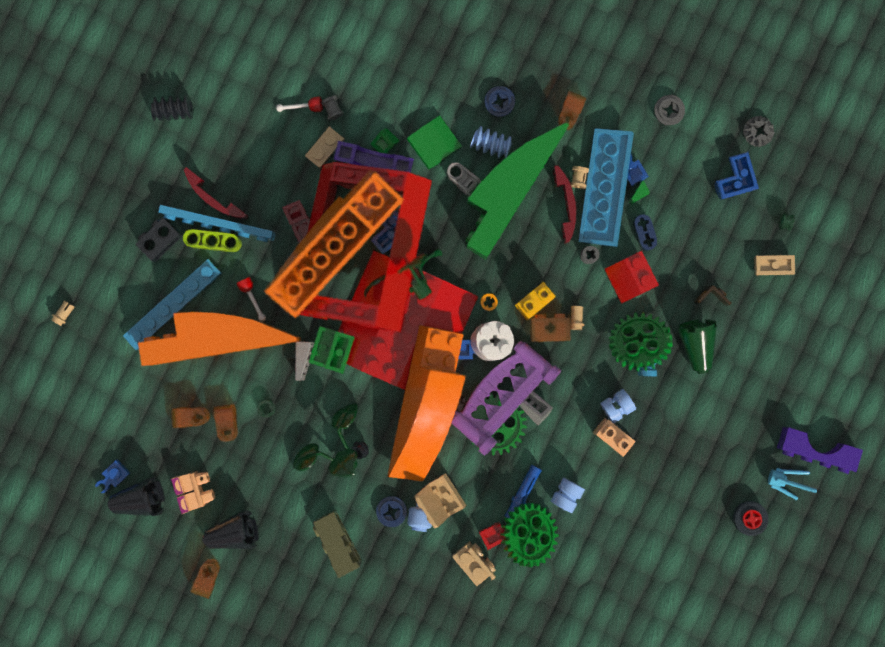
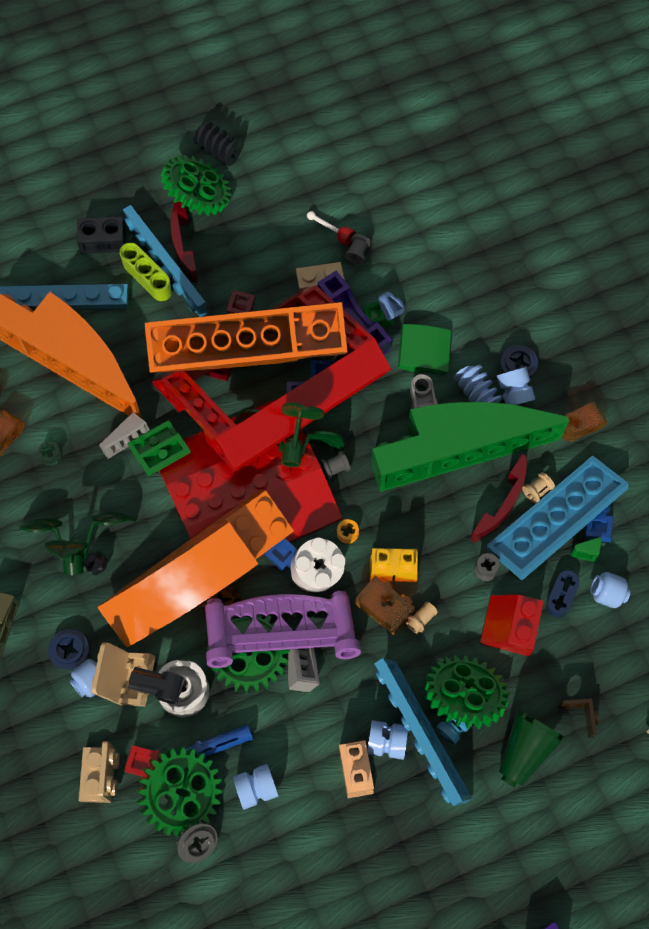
camera: 40 degrees right, 20 degrees down
hinge [236,277,266,321] -> none
none -> black piece [128,667,185,705]
none -> white brick [158,660,210,718]
none -> green gear [160,155,232,216]
none -> dark grey gear [176,821,218,863]
none -> dark grey bush [320,451,351,480]
none -> dark azure plate [374,658,473,806]
none -> medium blue tile [378,292,404,321]
none -> light blue wheel [497,367,535,405]
none -> light blue head [590,572,630,608]

